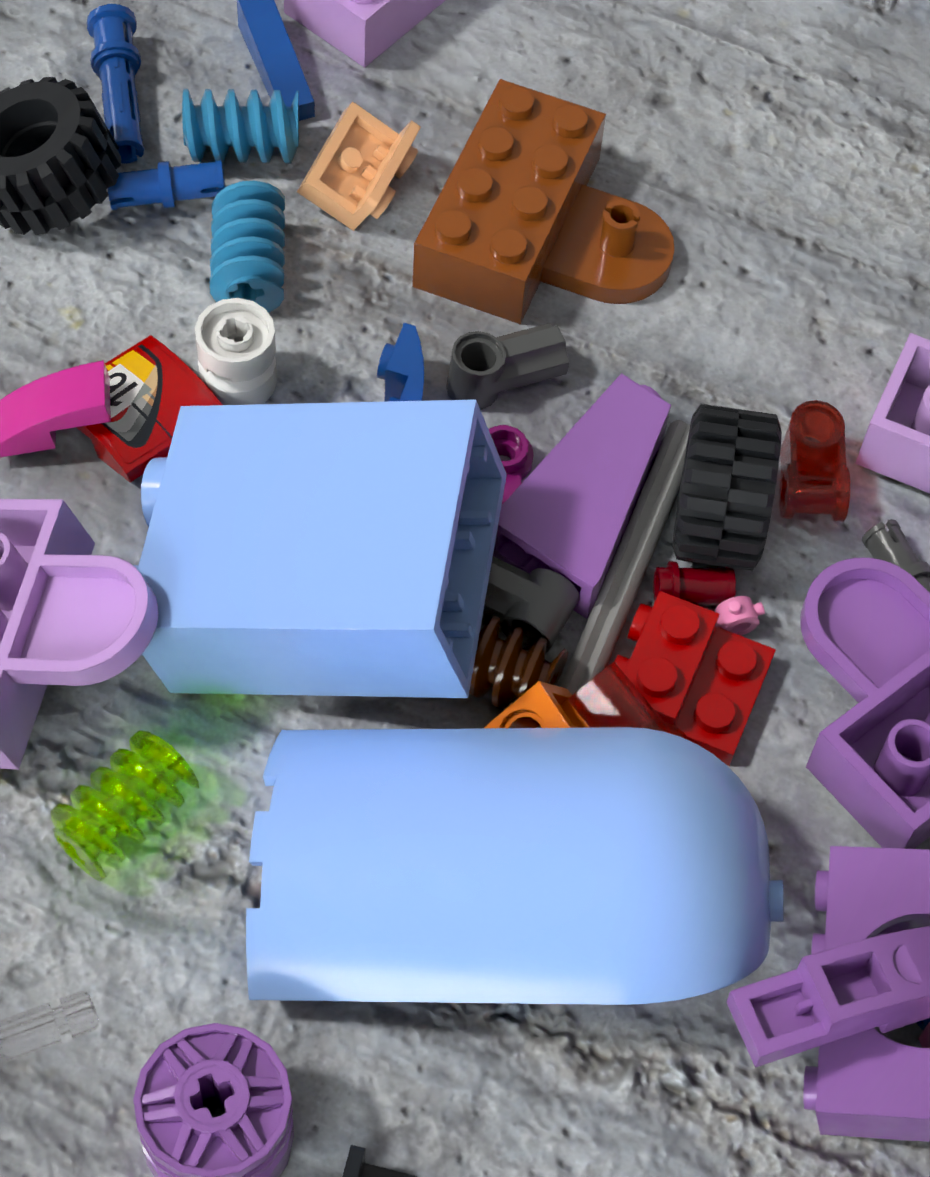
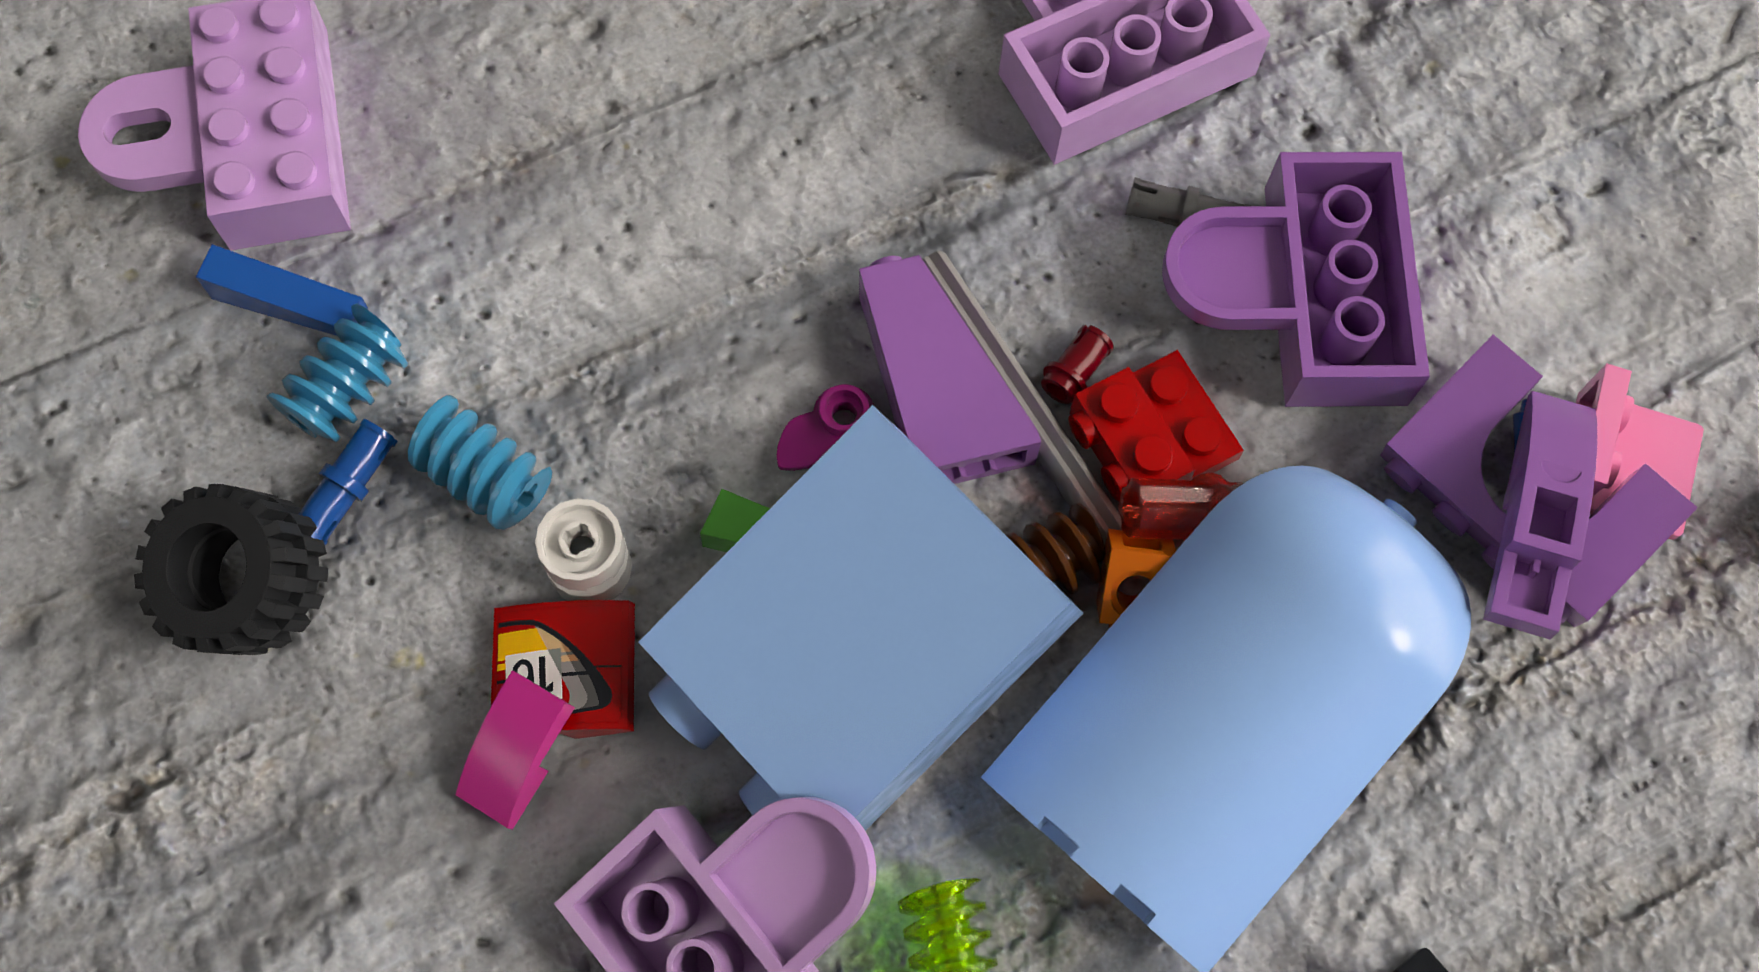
camera: 50 degrees left, 10 degrees up
blue pin [87,4,144,164] -> none
light nougat bracket [297,101,421,231] -> none
blue slope [377,323,424,402] -> none
dark orange brick [412,79,674,324] -> none
dark grey piece [446,323,569,410] -> none
dark grey piece [483,556,580,653] -> none
black tyre [672,404,782,571] -> none
bright pink piece [715,596,765,636] -> none
clear red piece [779,400,850,522] -> none

